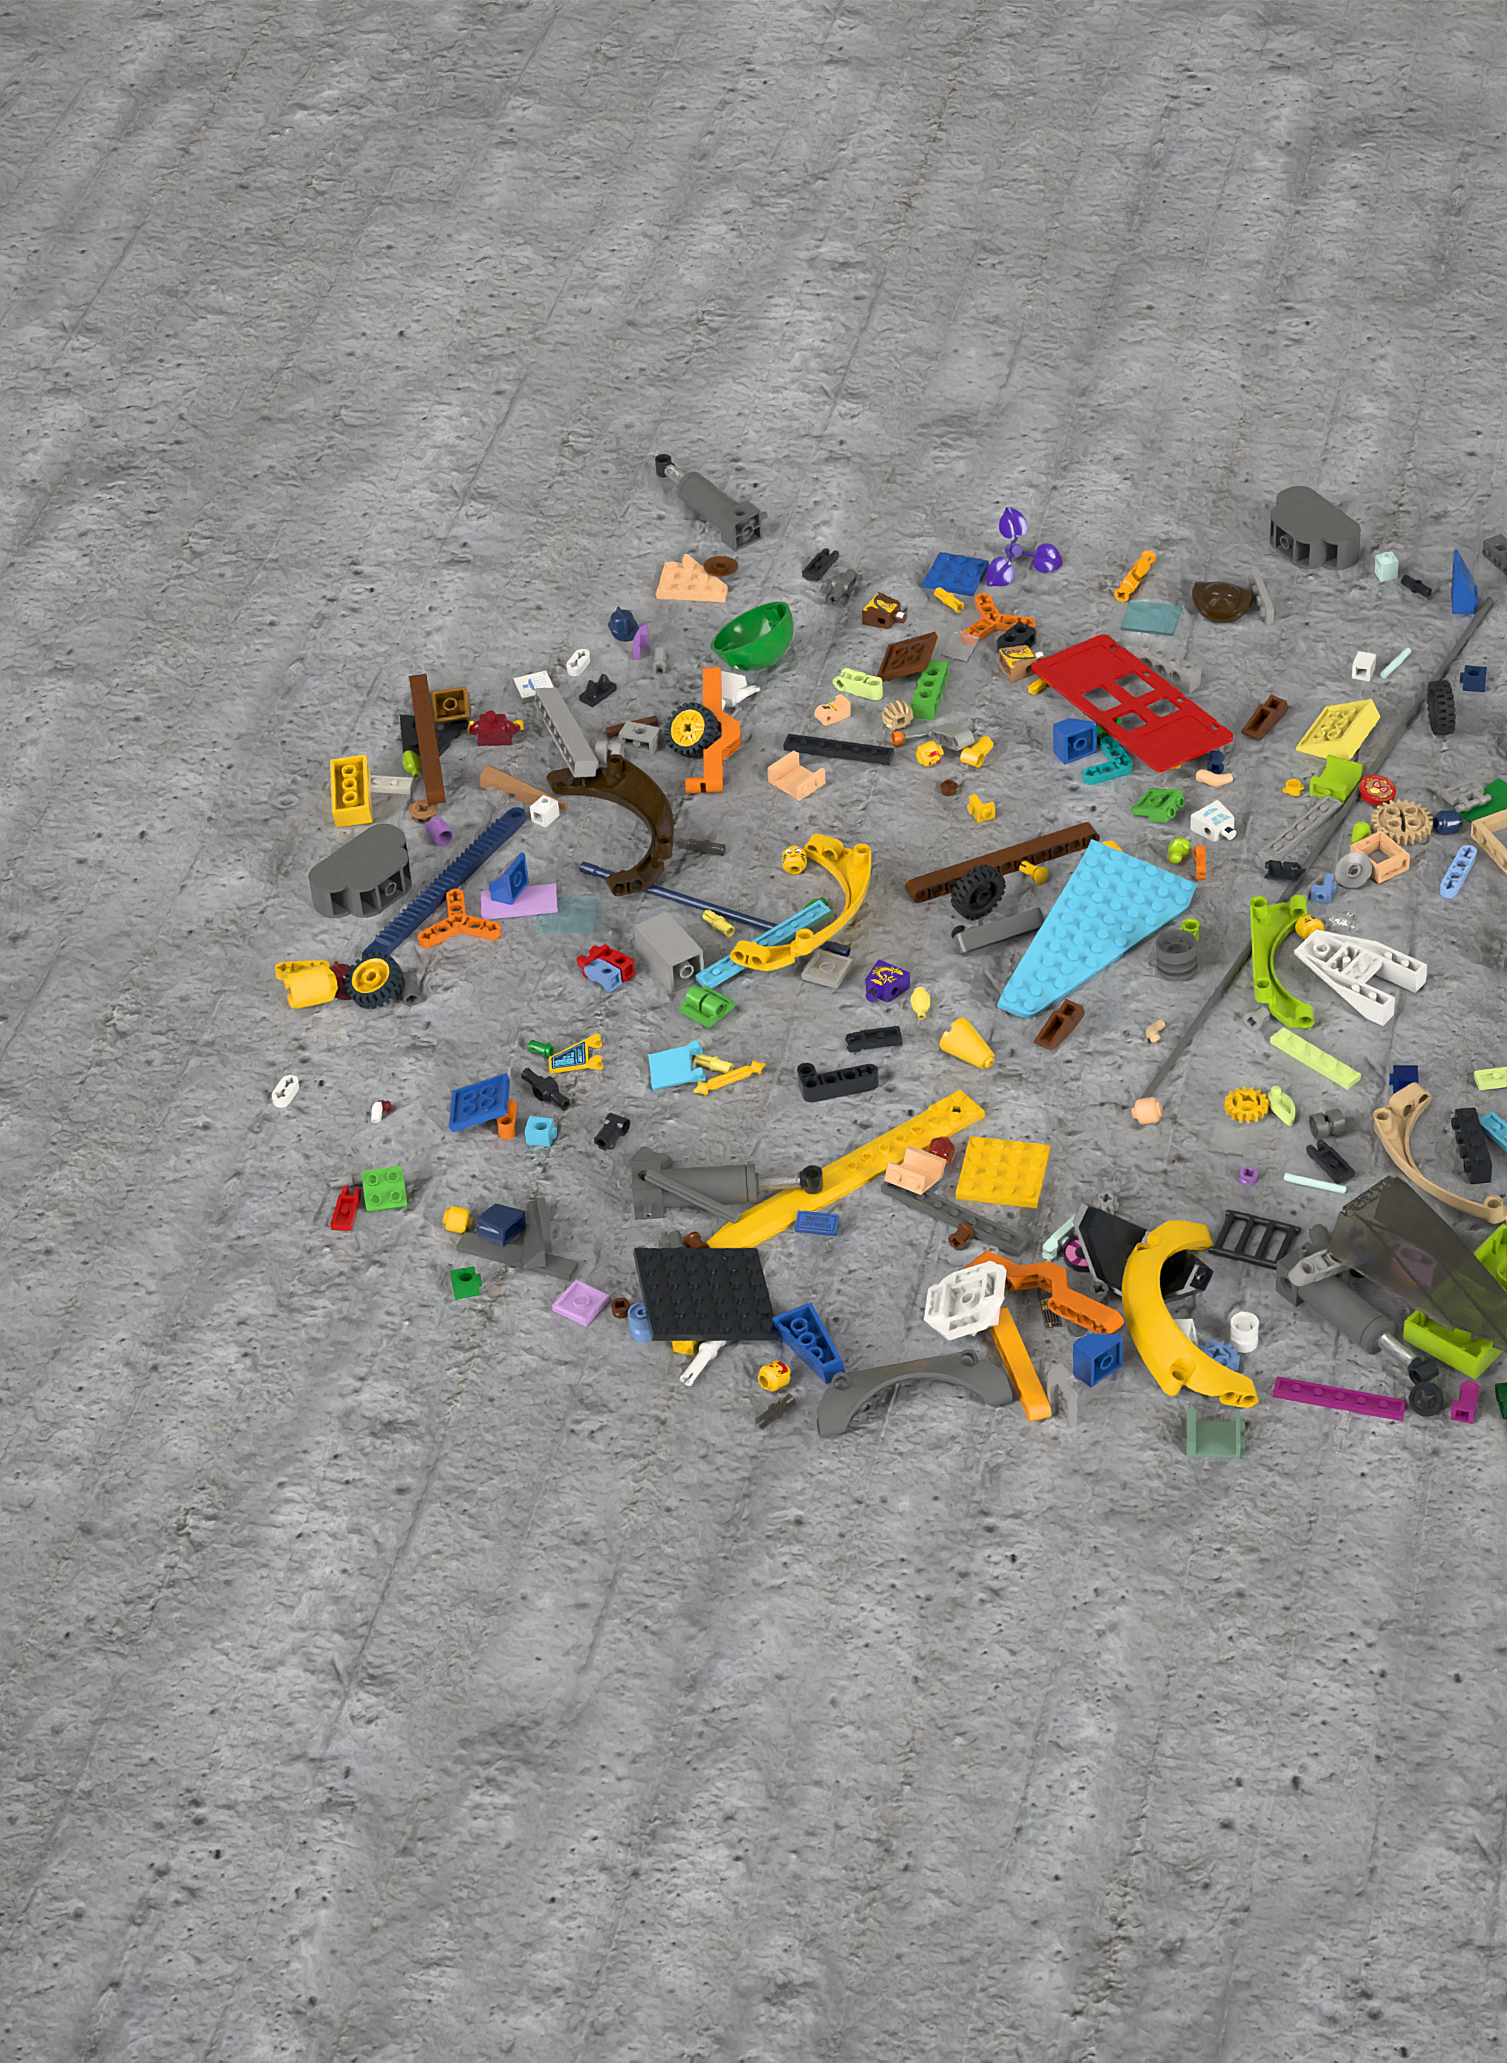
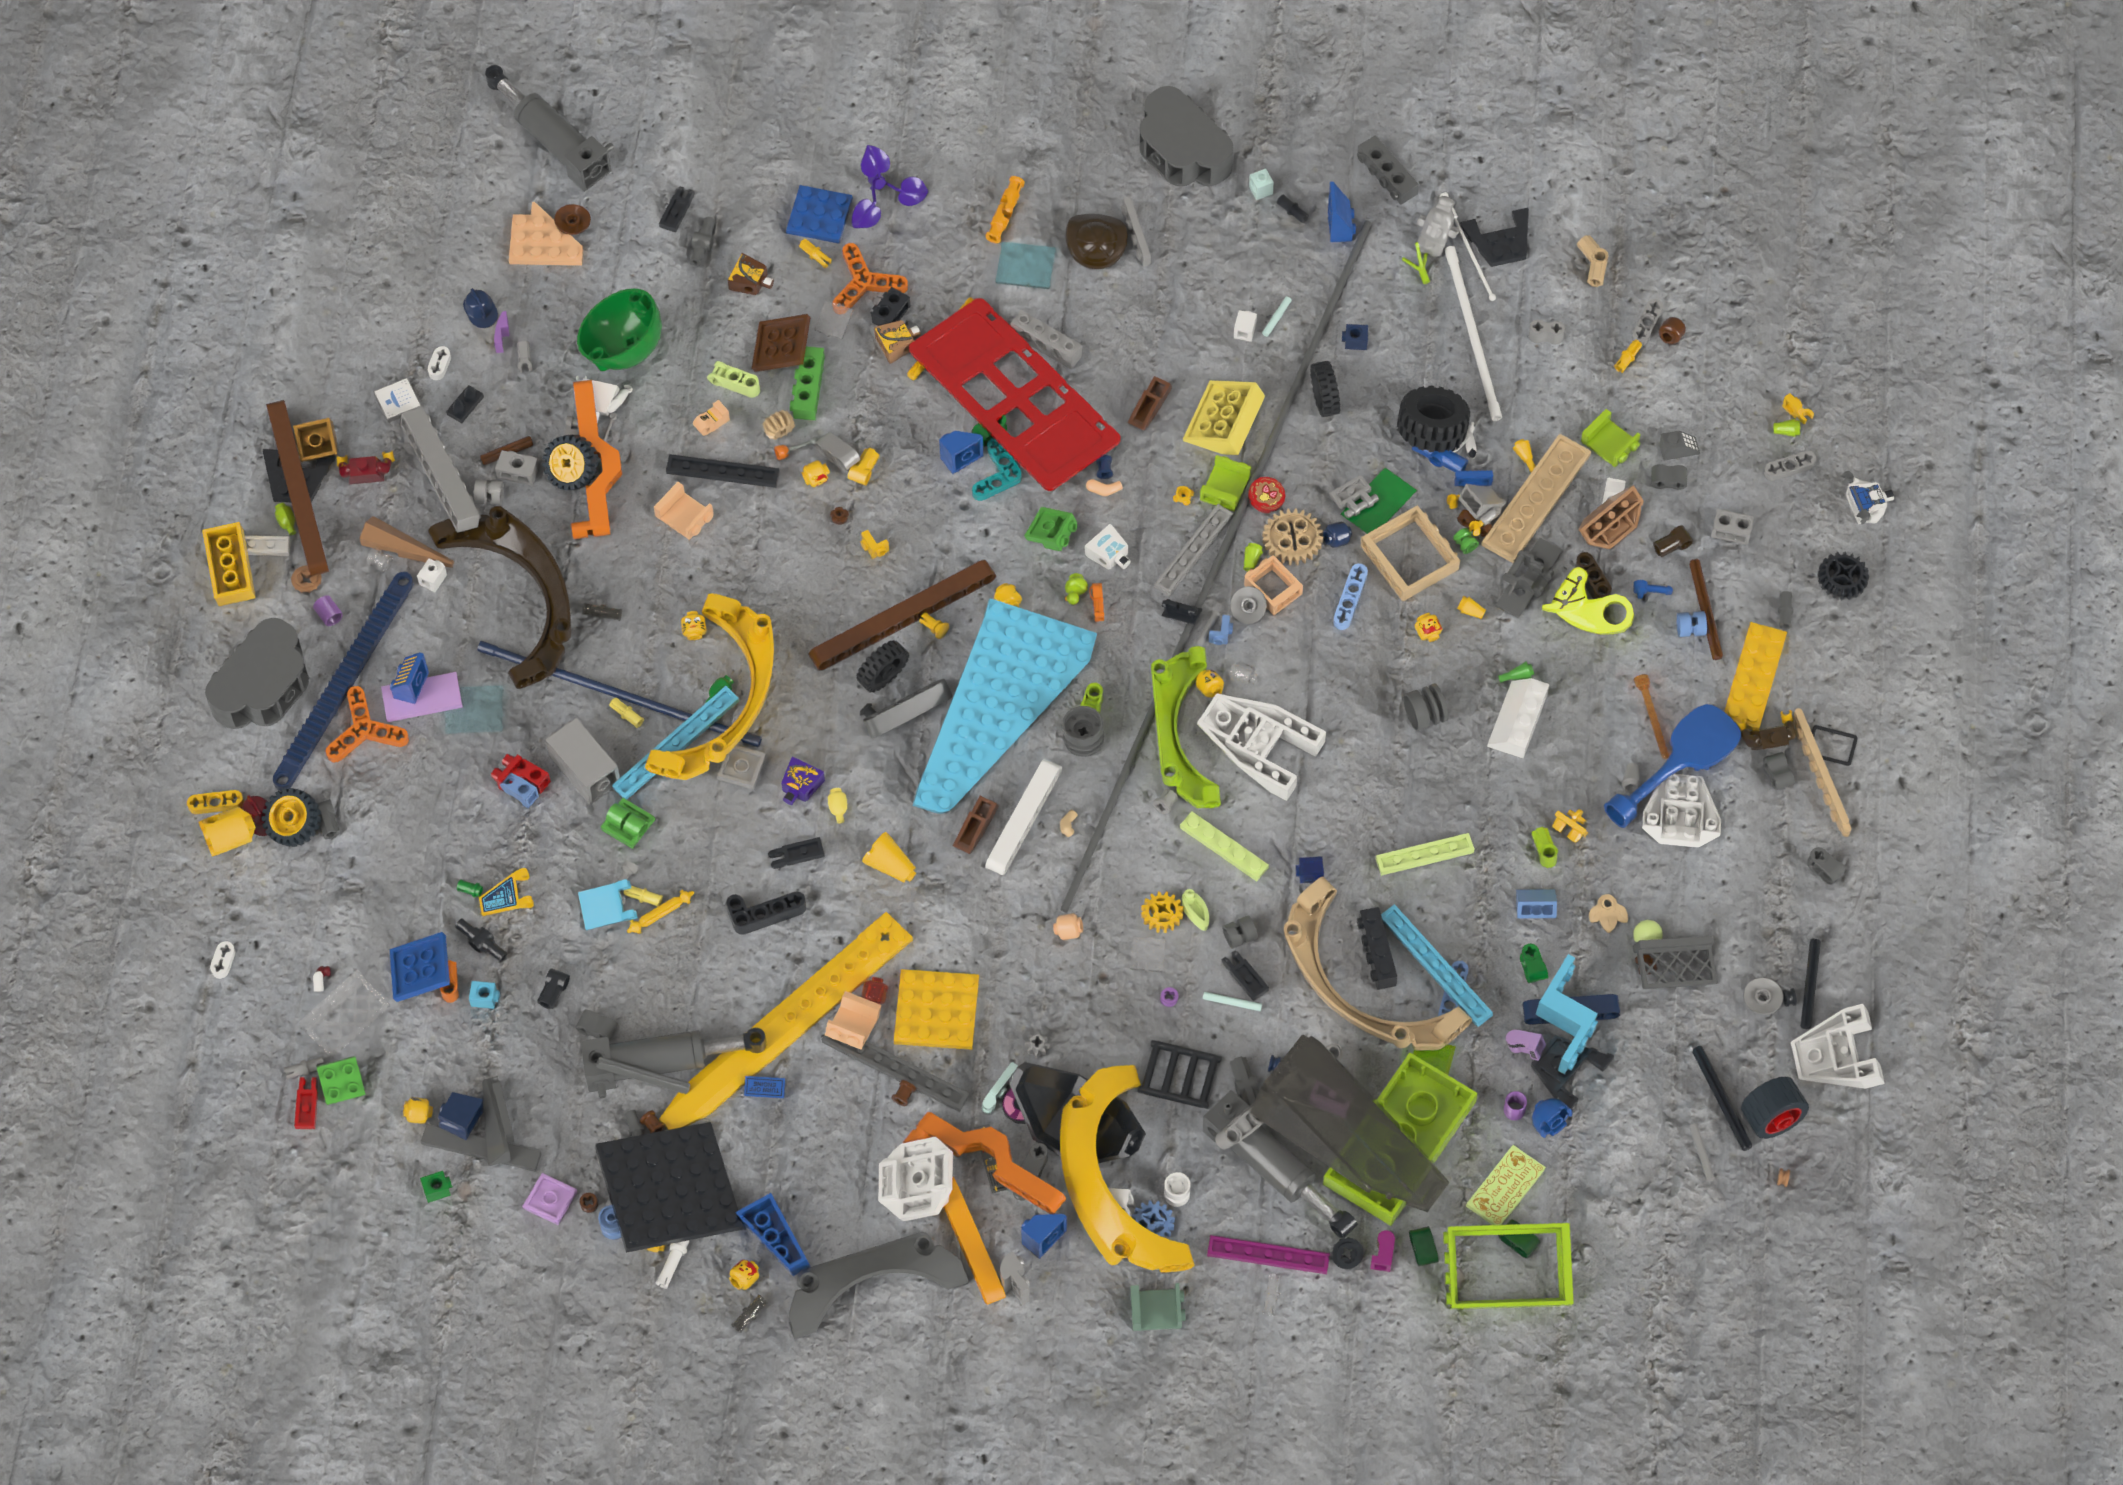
camera: 10 degrees left, 20 degrees up
none -> white beam [985,759,1062,875]

